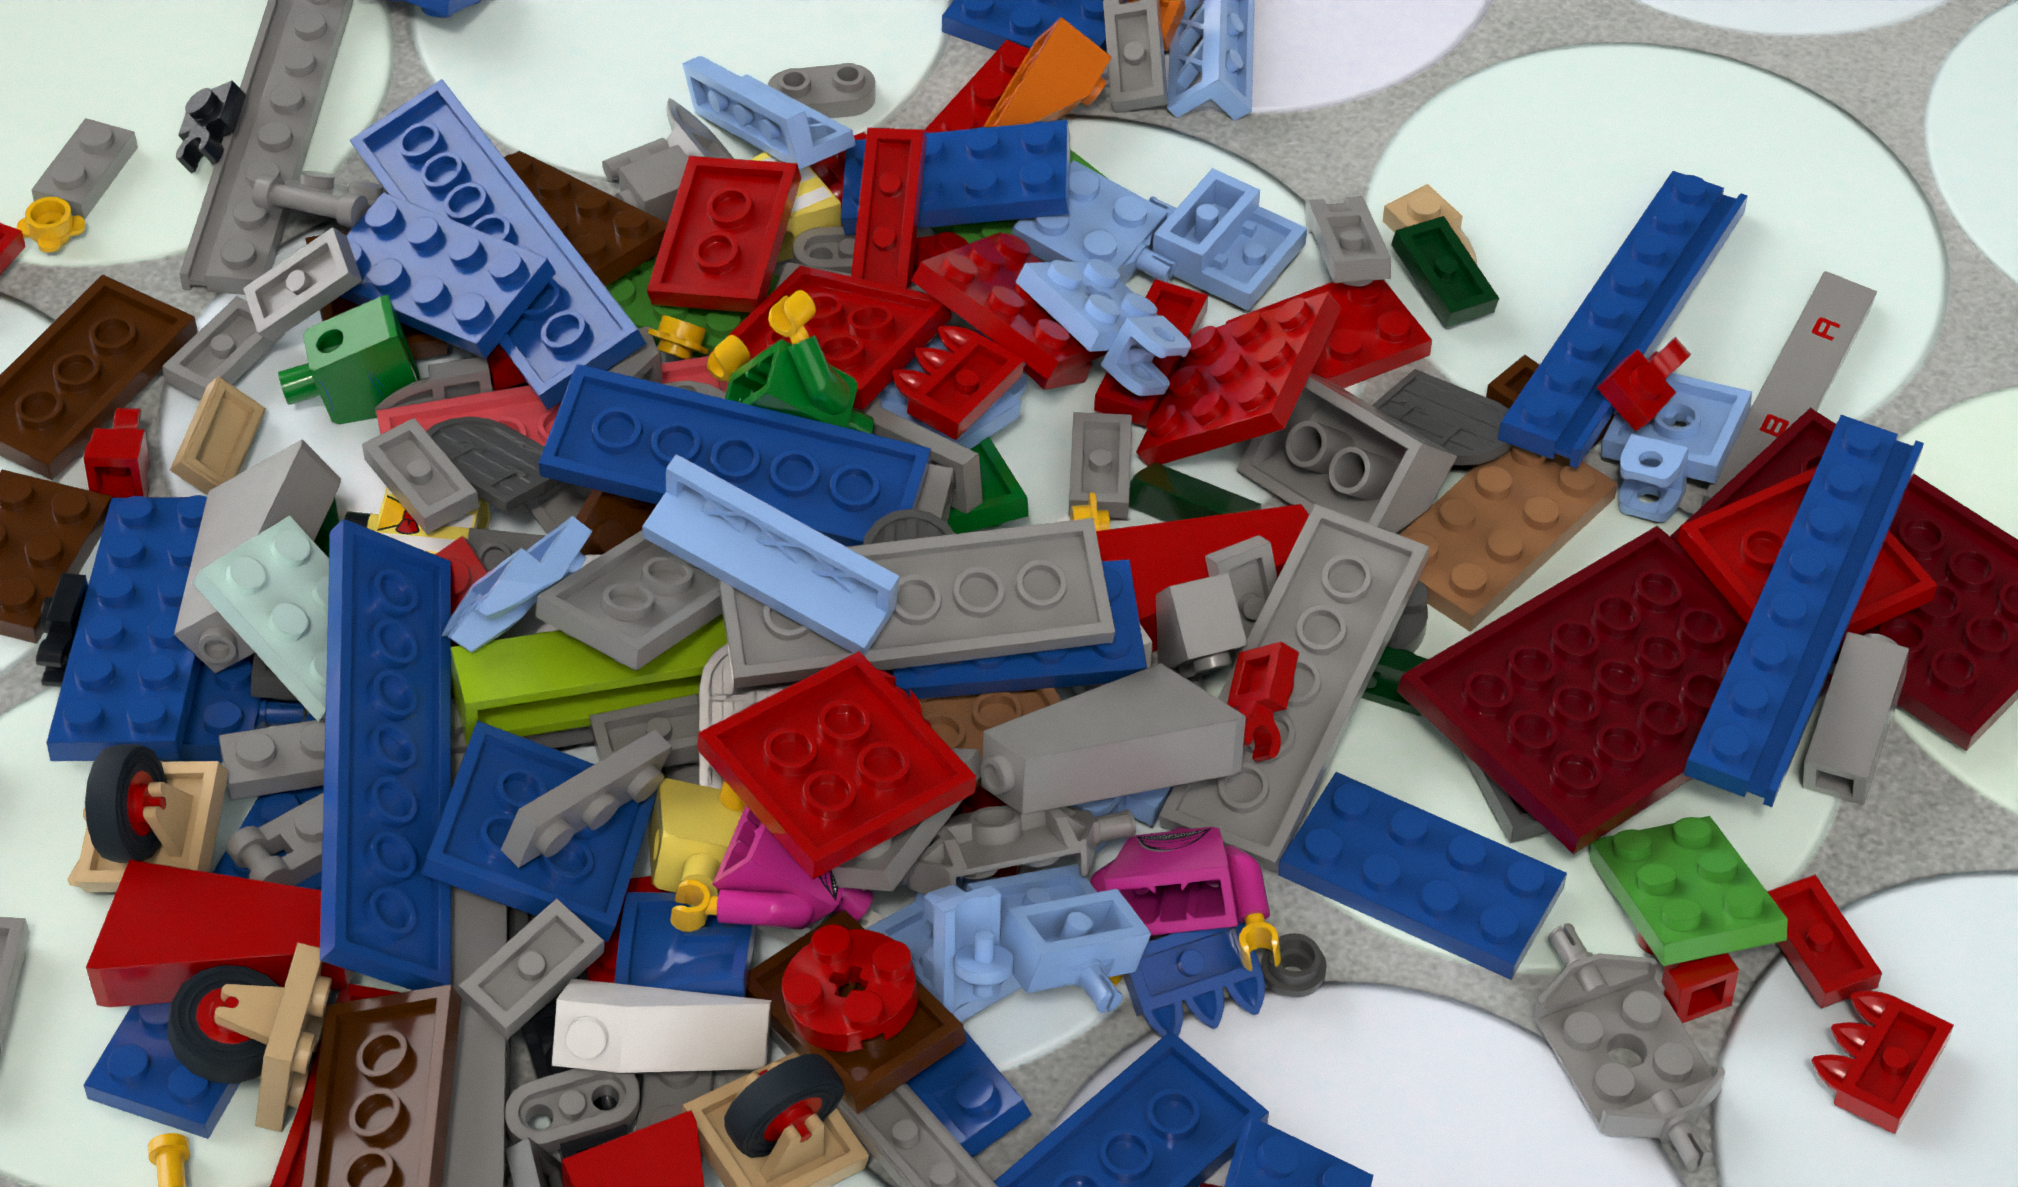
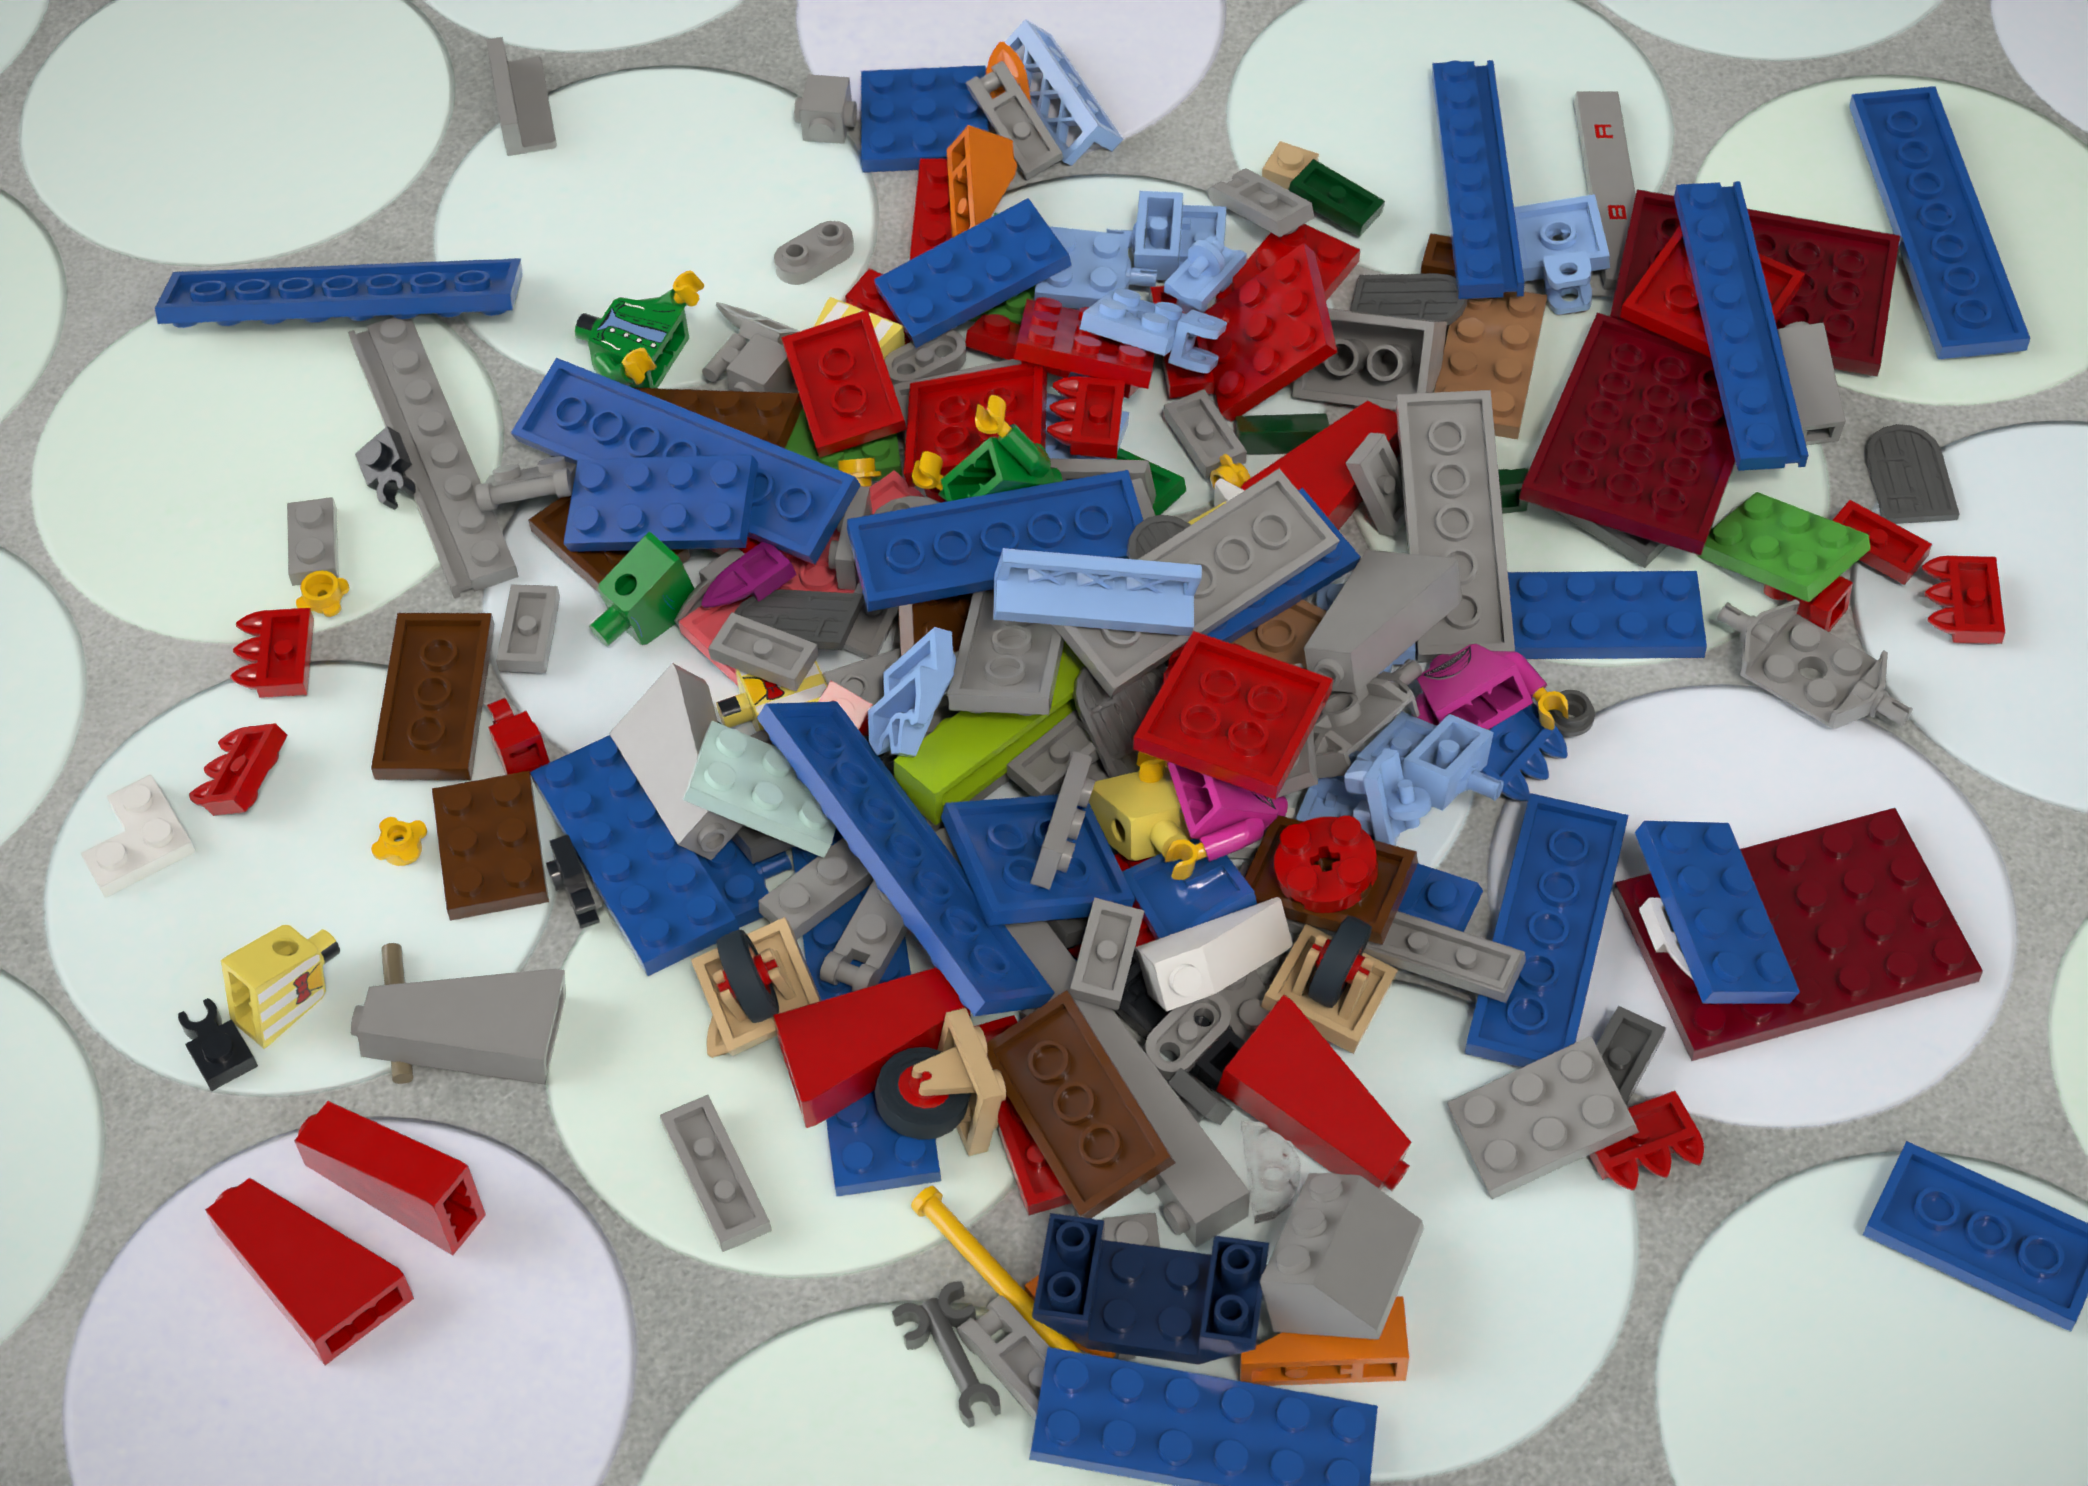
camera: 25 degrees left, 5 degrees up
tan tile [170,376,266,496] -> none
light grey plate [243,227,362,342] -> none
light blue fence [682,56,856,170] -> none
red plate [851,127,927,289] -> none
light grey slope [1156,572,1248,679] -> none
red plate [1227,641,1299,762] -> none
red plate [1597,337,1691,432] -> none
none -> green torso [575,270,705,388]
none -> magenta plate [701,542,797,608]
none -> light blue hips [1164,235,1247,314]
none -> dark grey window [1866,424,1960,524]

